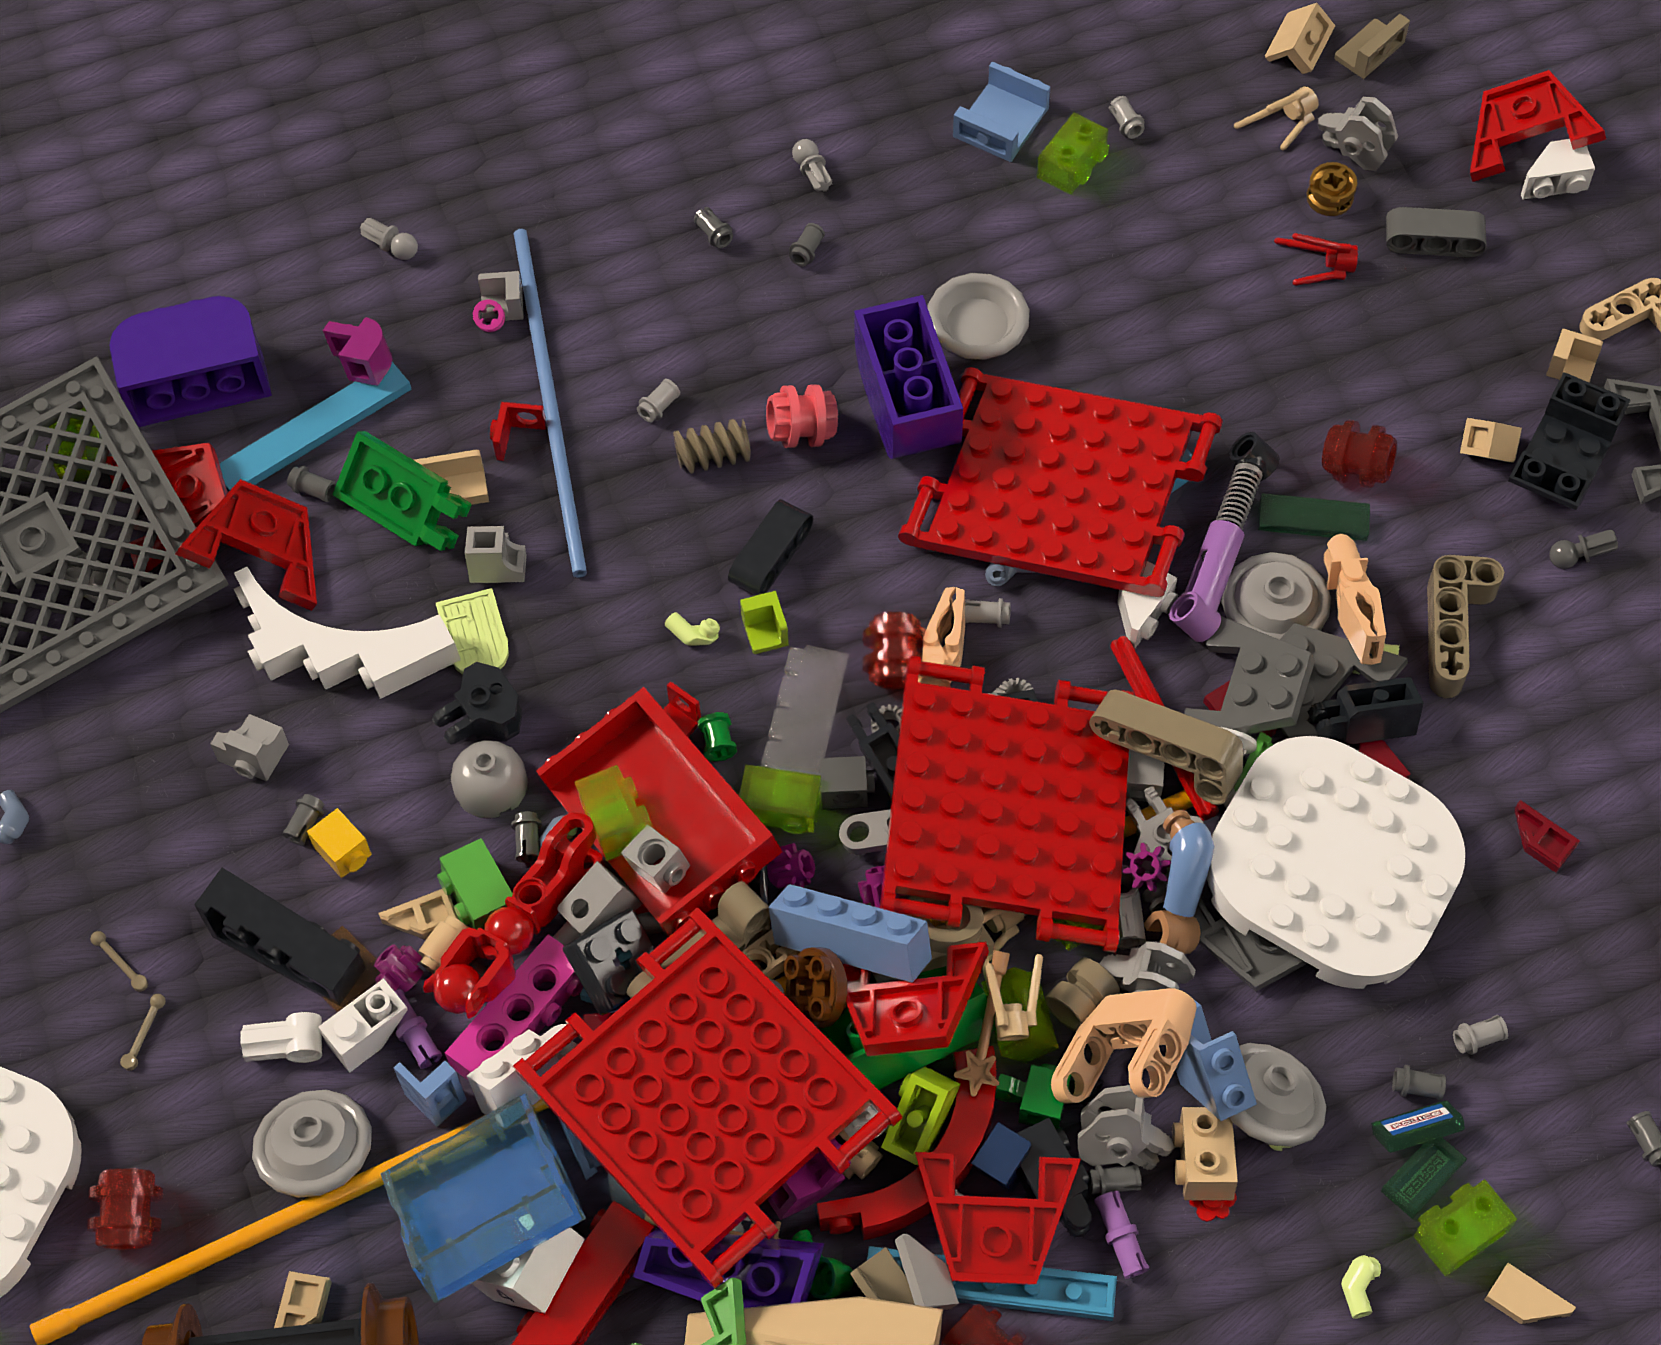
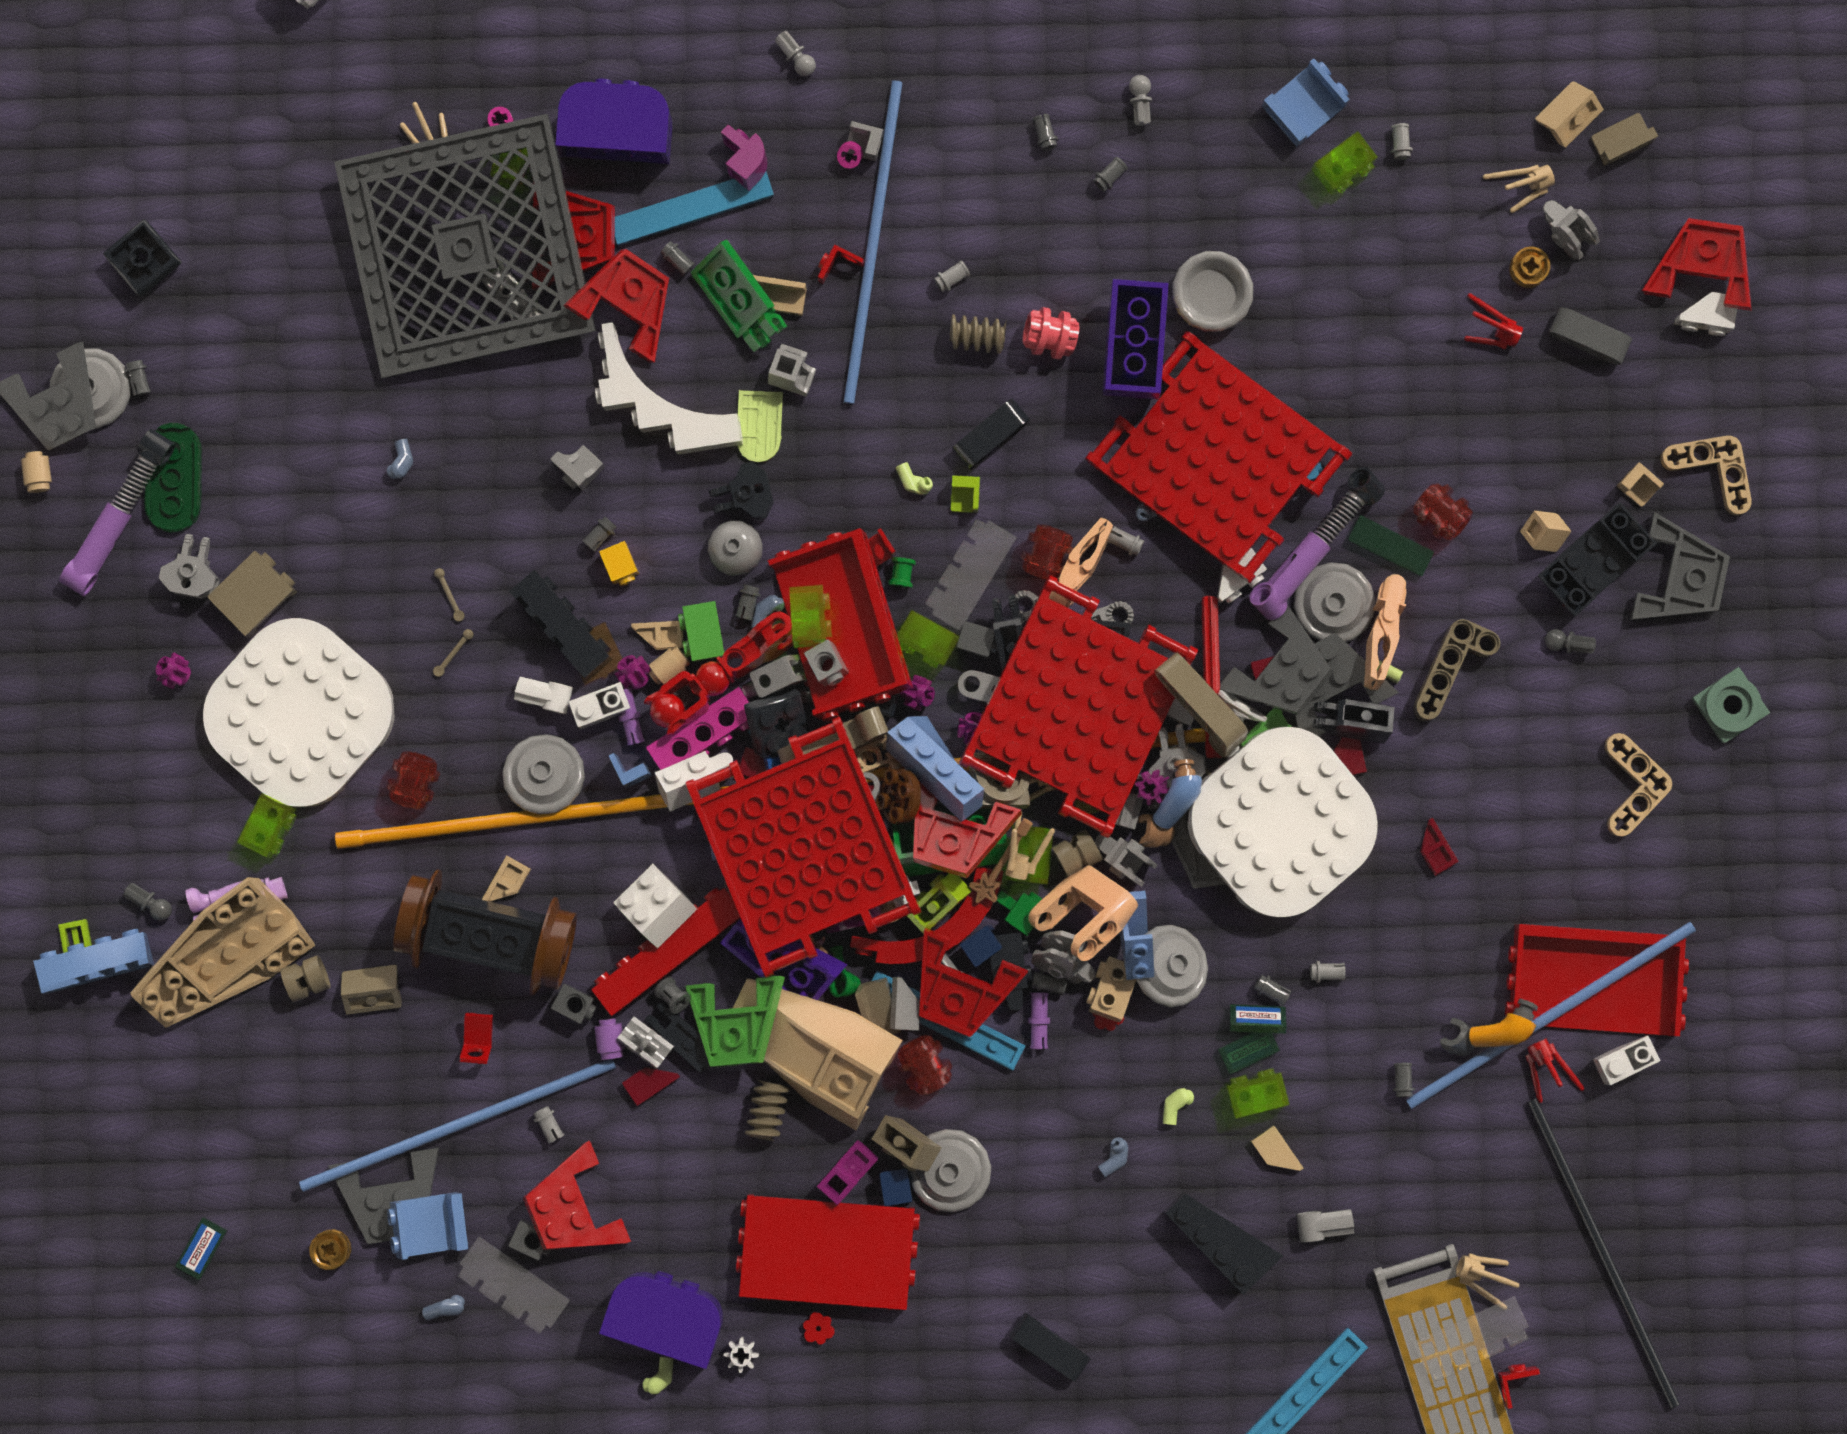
camera: 20 degrees right, 25 degrees up
clear light blue tile [381,1093,586,1303] -> none

